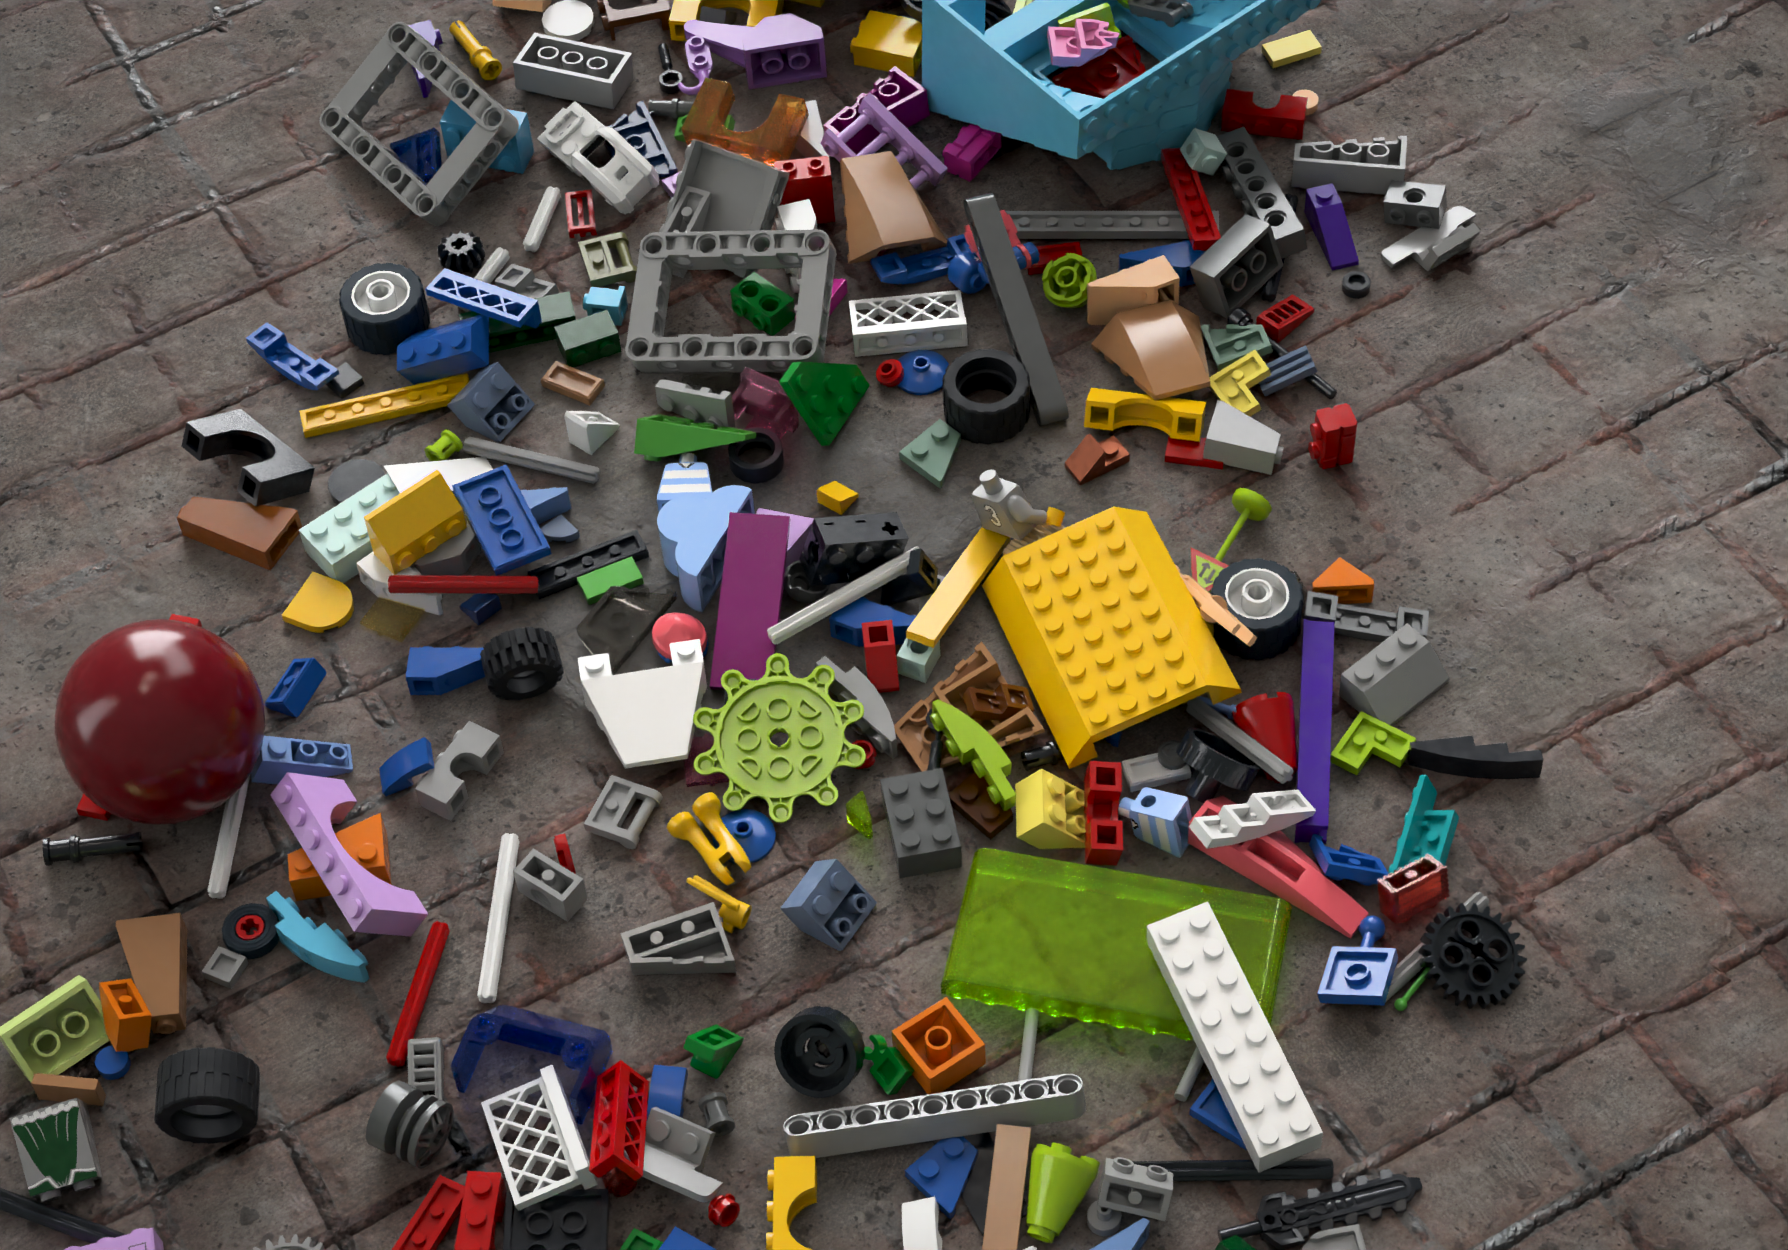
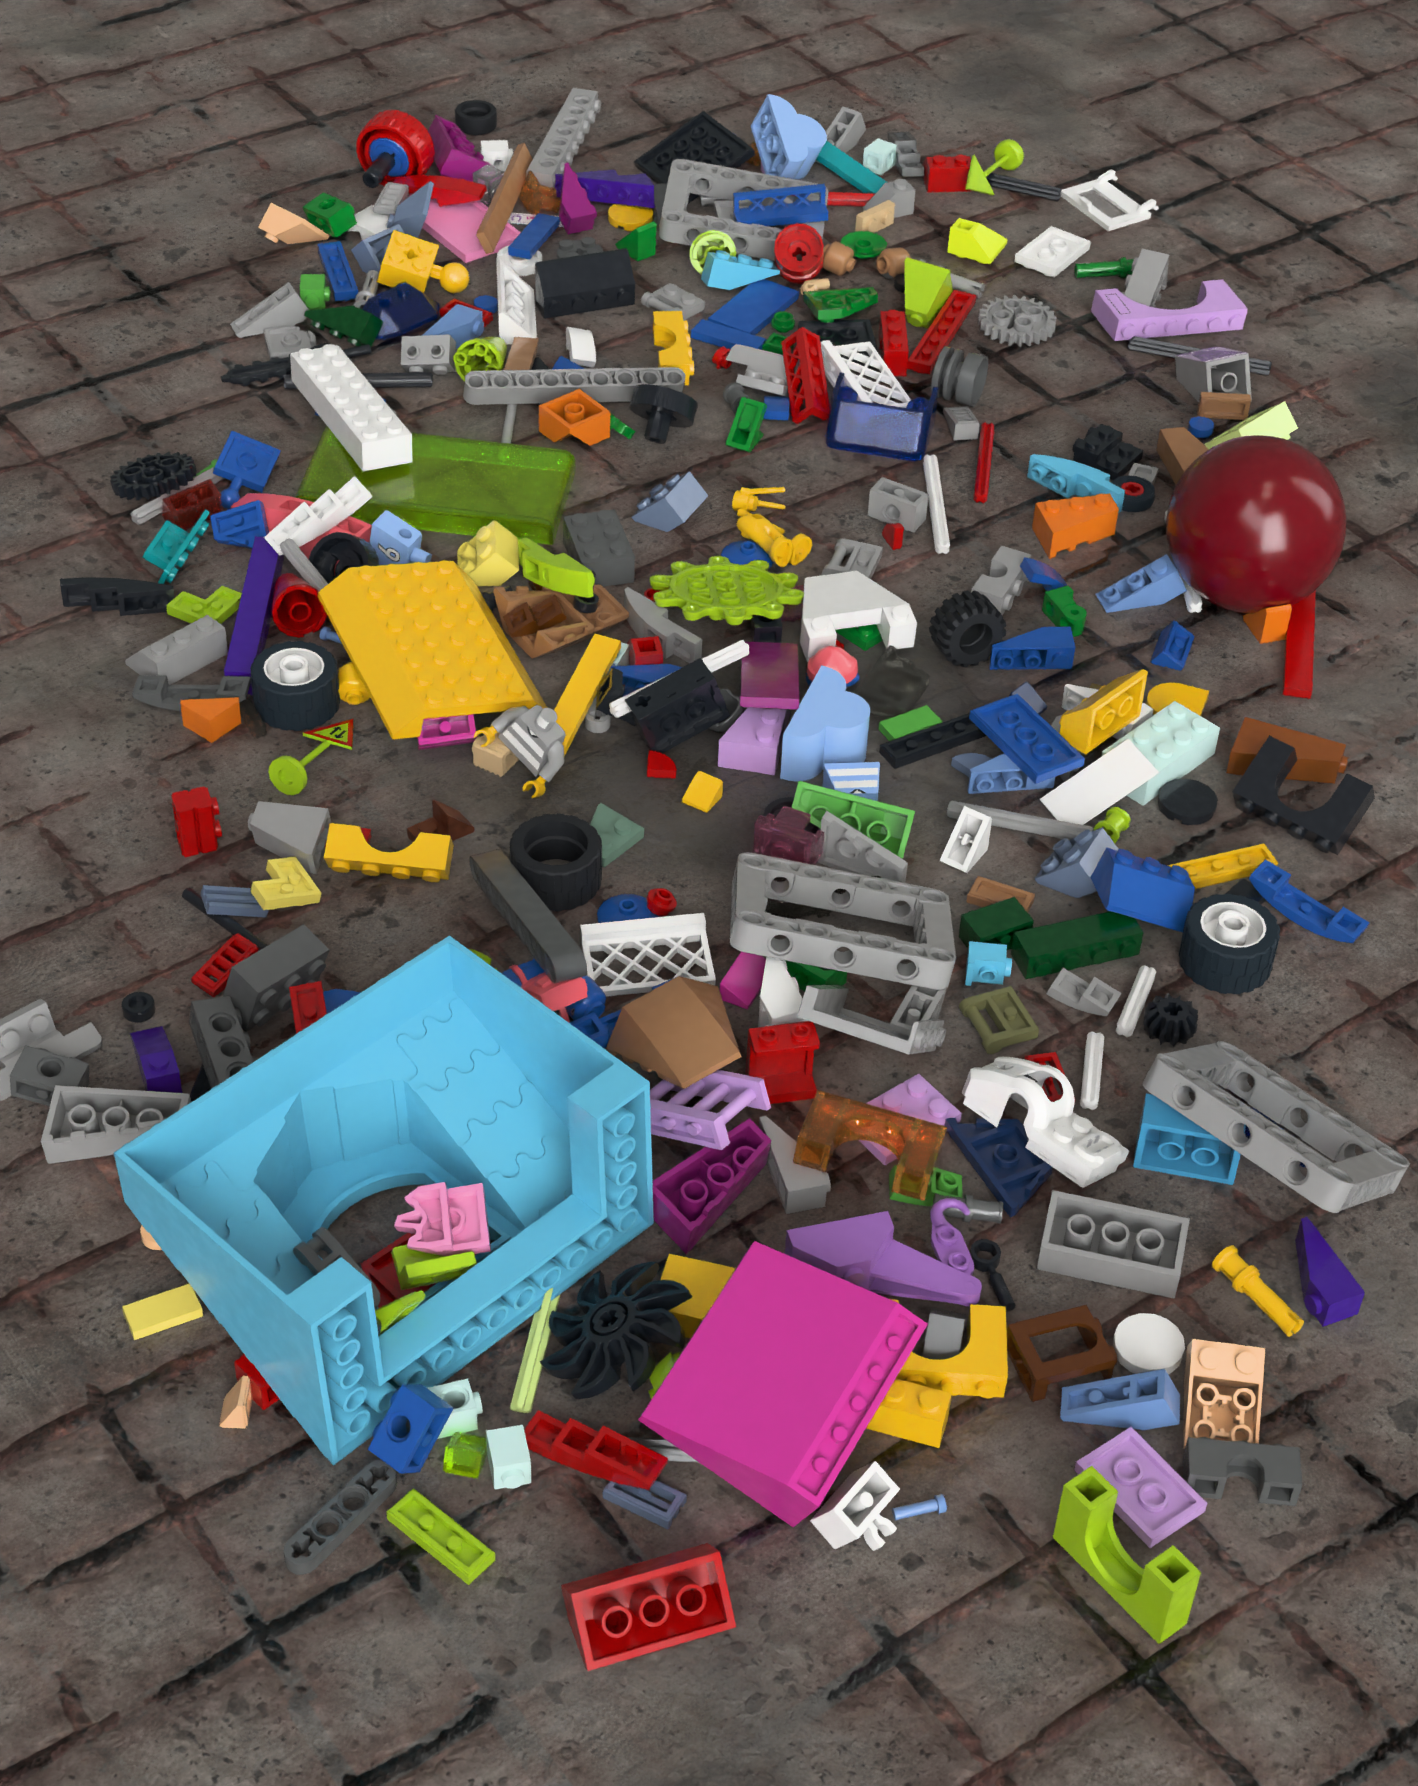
camera: 170 degrees right, 10 degrees down
orange slope [99,978,152,1052] -> none
black tyre [154,1047,260,1144] -> none
lavender arch [270,772,428,937] -> none
red axle [388,575,539,594] -> none
fence [425,268,542,328] -> none
light grey wedge [620,902,736,975] -> none
green plate [779,362,870,446] -> none
clear neon green slope [846,791,873,839] -> none
red arch [1084,761,1123,866] -> none
light nougat slope [1087,255,1180,325] -> none
medium nougat wedge [1091,300,1210,400] -> none
light nougat piece [1175,565,1257,646] -> none
sand green wing [1200,324,1273,371] -> none
none -> green leg [1042,585,1087,637]
none -> black plate [1072,424,1143,480]

